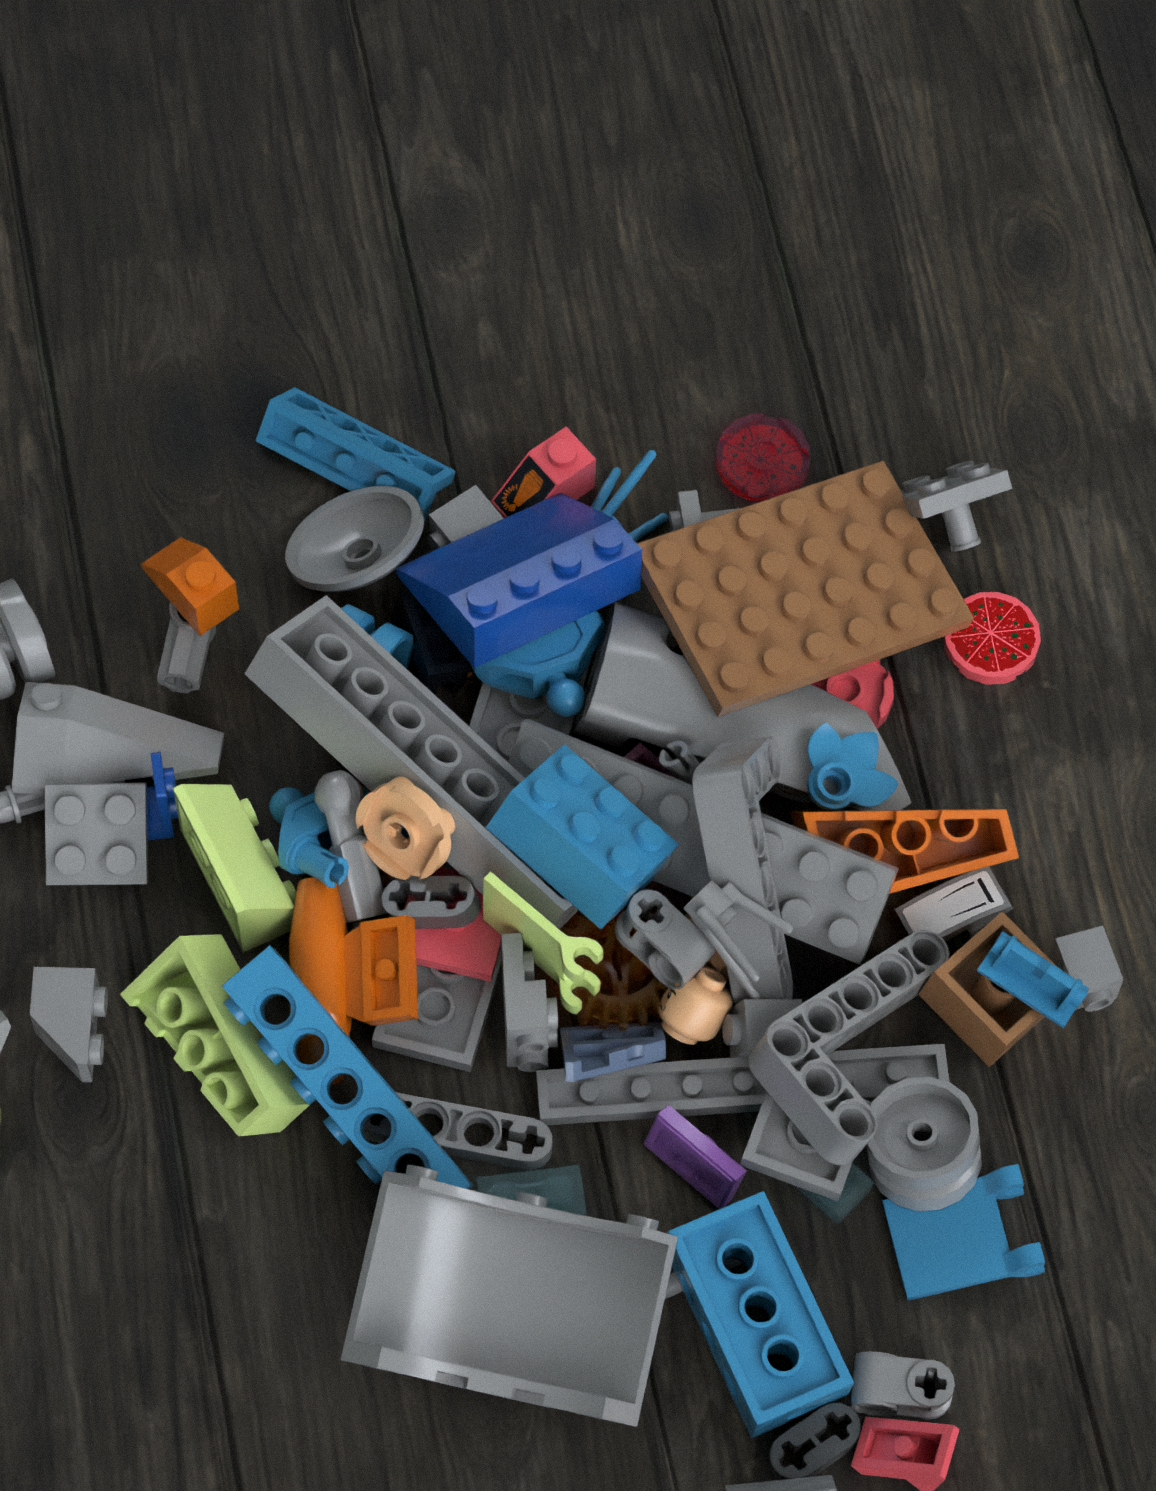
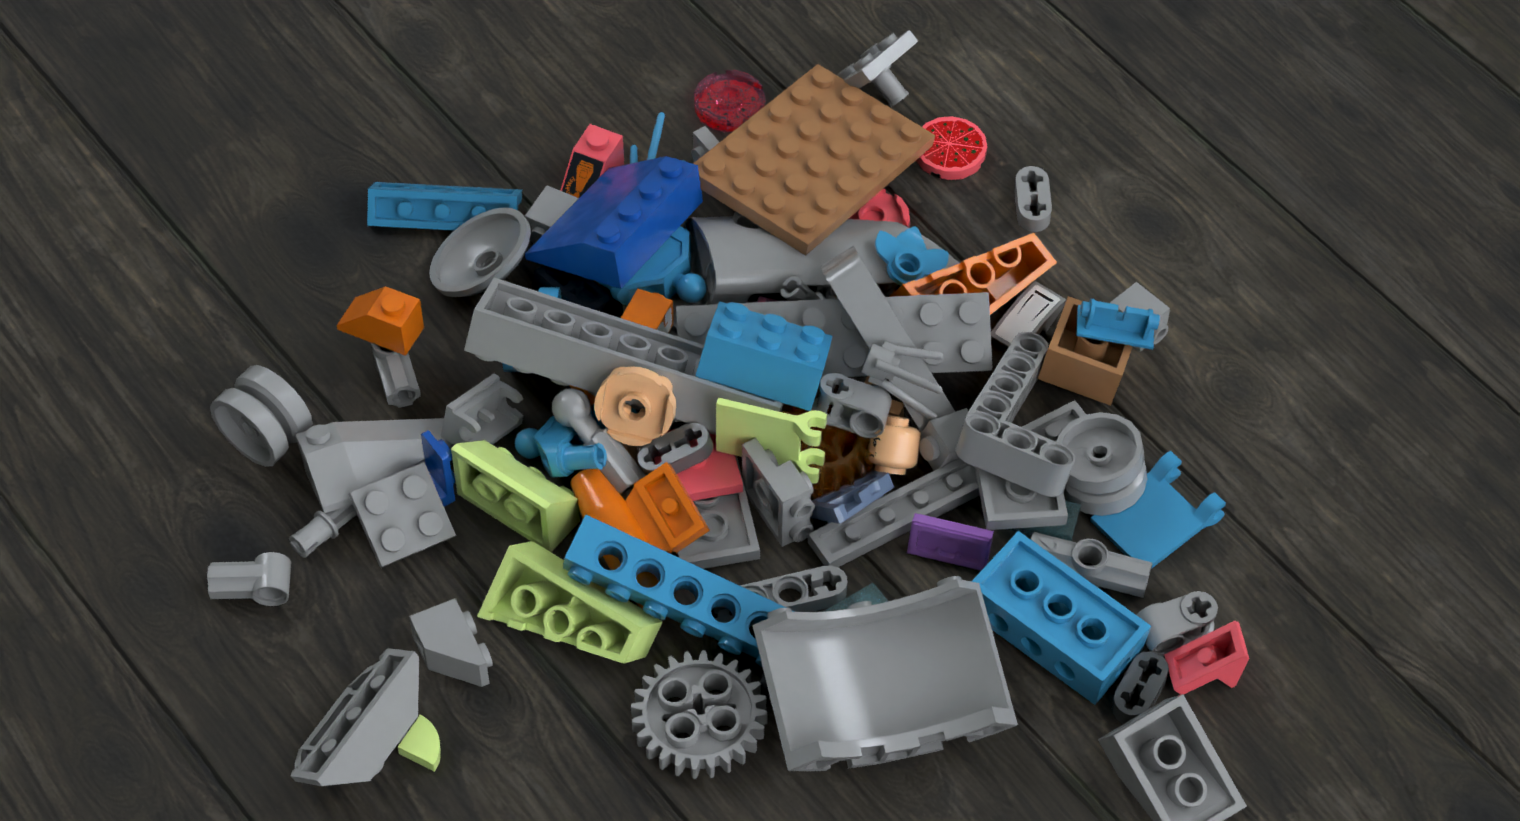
camera: 25 degrees left, 10 degrees down
none -> light grey hinge [441,374,524,445]
none -> orange brick [621,288,674,333]
none -> light grey gear [631,650,767,779]
none -> light grey beam [1014,166,1052,232]
none -> light grey piece [1031,532,1152,598]

